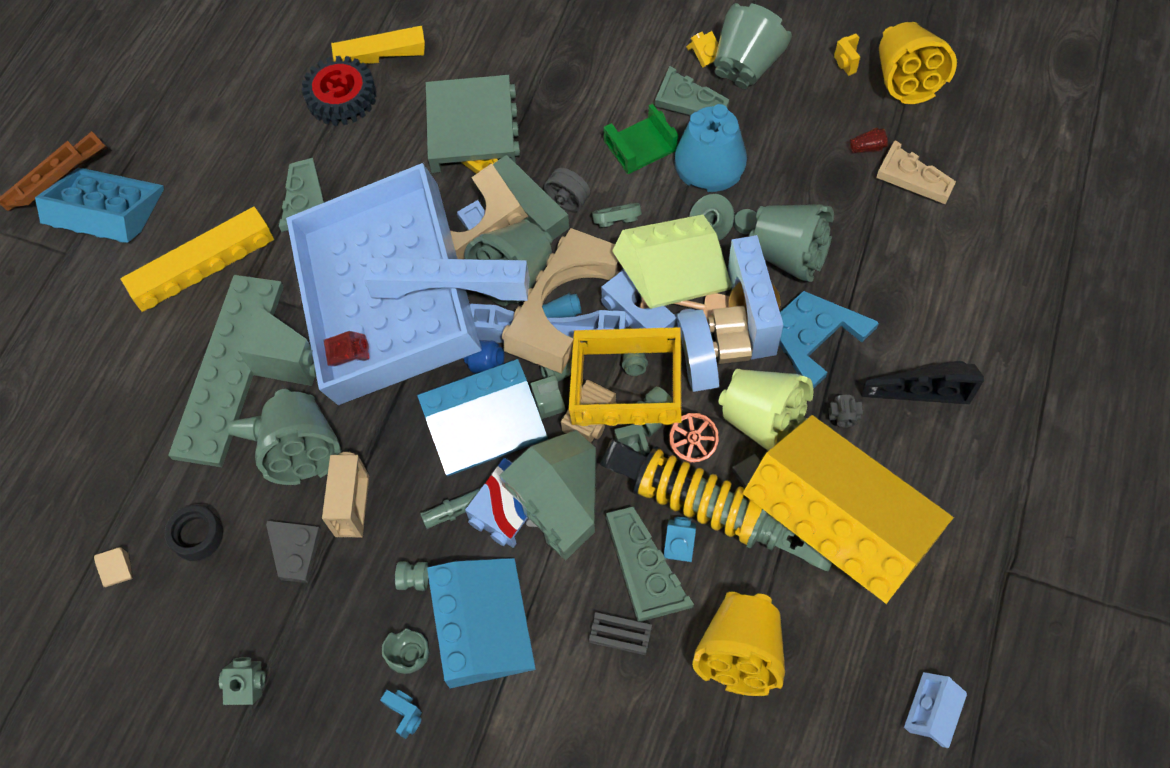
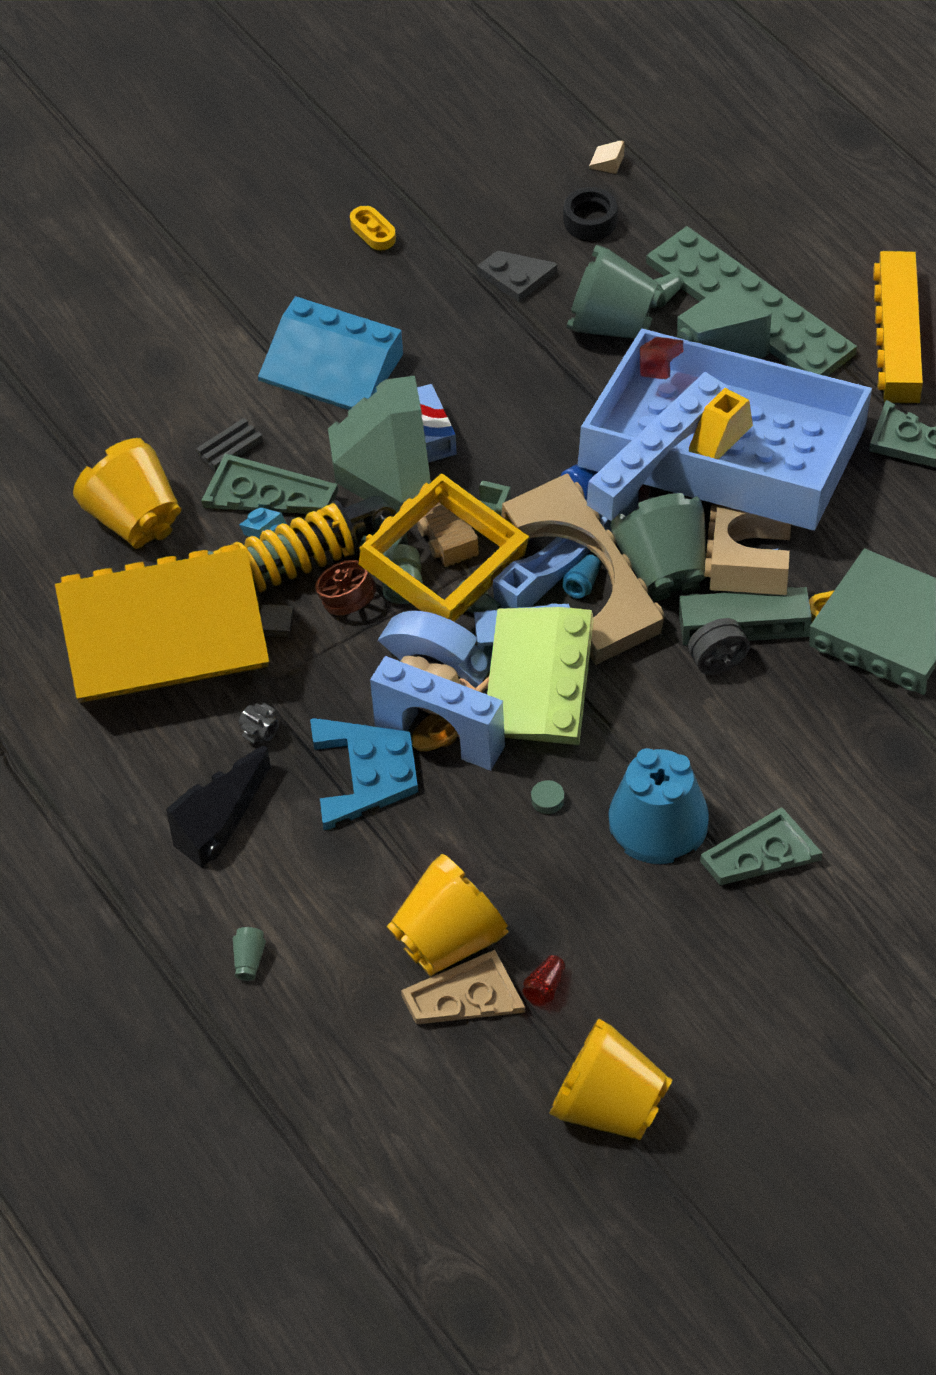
camera: 125 degrees right, 10 degrees down
sand green brick [219,657,266,705] -> none
tan window [322,452,369,537] -> none
dark azure bracket [381,690,422,739] -> none
sand green hair [382,628,430,674] -> none
sand green wheel [395,561,429,591] -> none
slope [417,359,548,476] -> none
sand green pin [420,488,481,529] -> none
sand green plate [592,203,642,227] -> none
green panel [604,104,679,174] -> none
yellow bracket [686,31,718,68] -> none
sand green dish [689,194,734,241] -> none
sand green cone [714,3,792,89] -> none
yellowish green cone [719,369,813,451] -> none
sand green cone [749,204,834,282] -> none
yellow bracket [834,34,860,76] -> none
none -> sand green cone [232,927,266,981]
none -> yellow plate [350,206,396,250]
none -> yellow cone [386,854,509,977]
none -> yellow slope [689,388,753,459]

